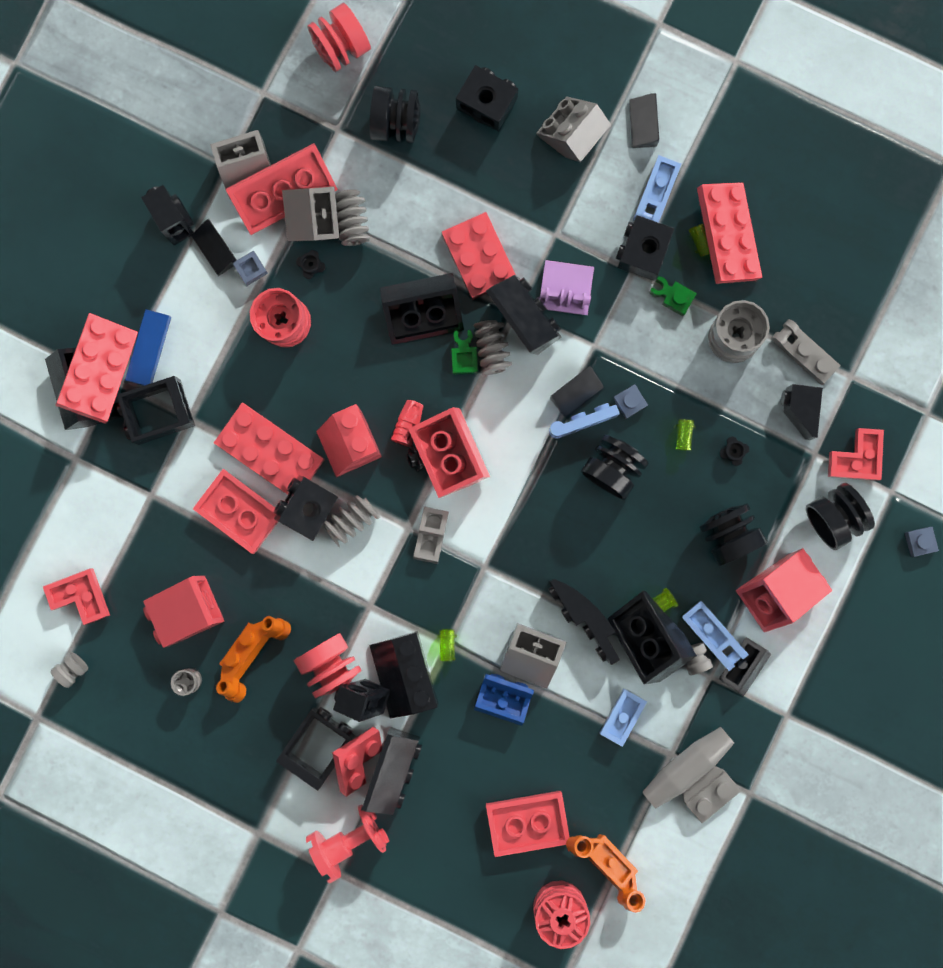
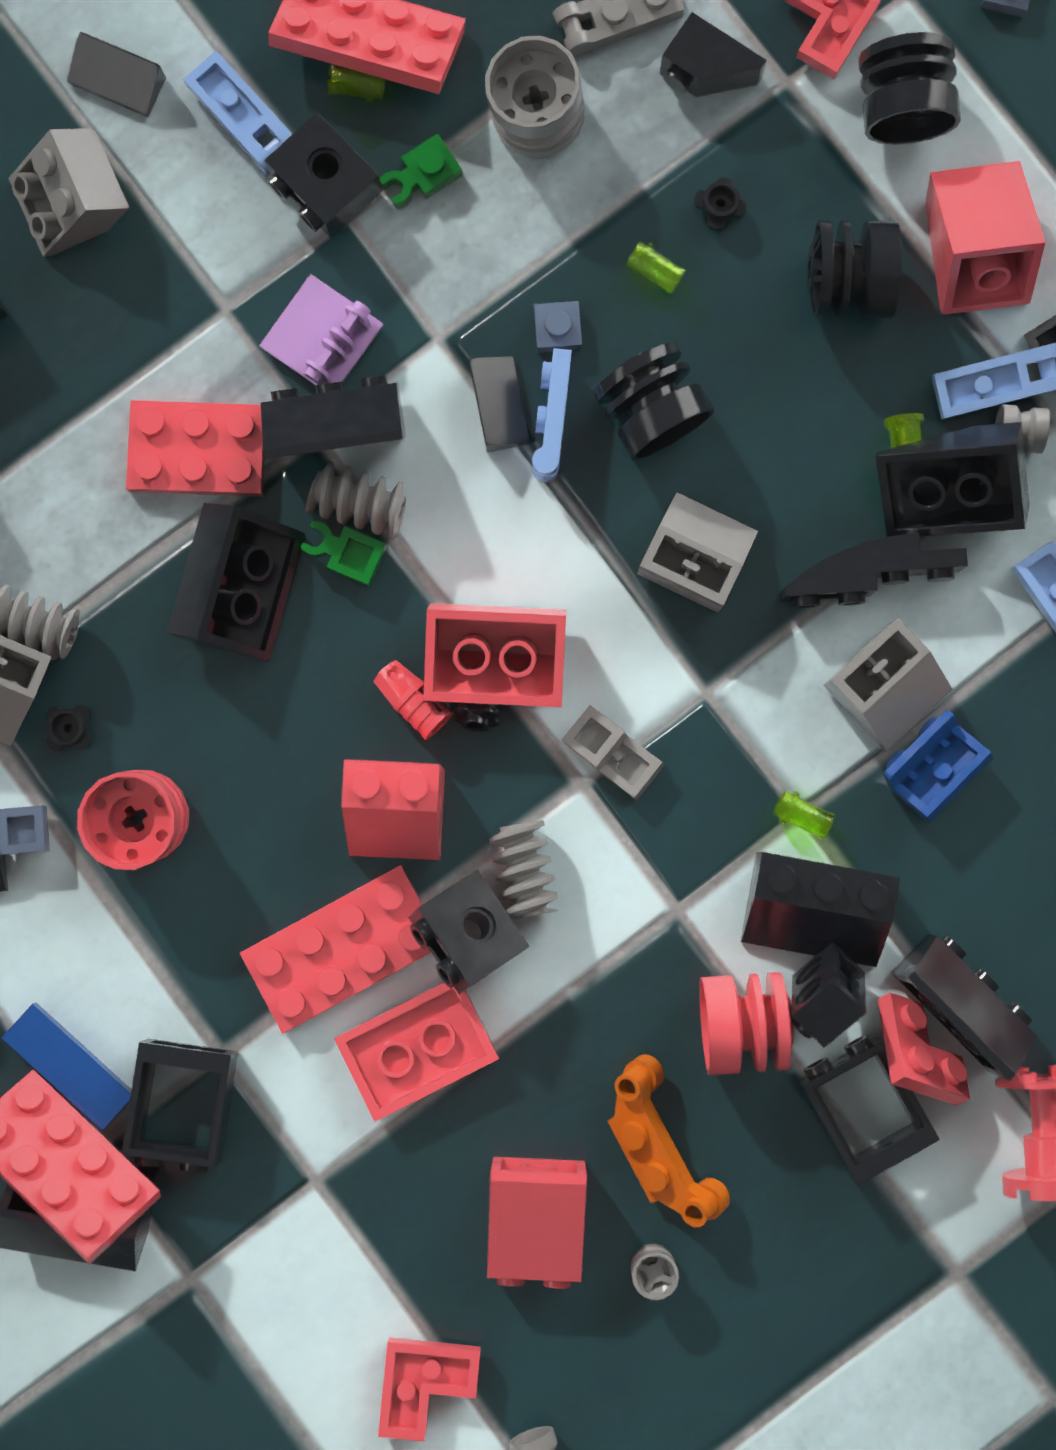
camera: 60 degrees left, 0 degrees up
none -> light grey slope [637,493,758,613]

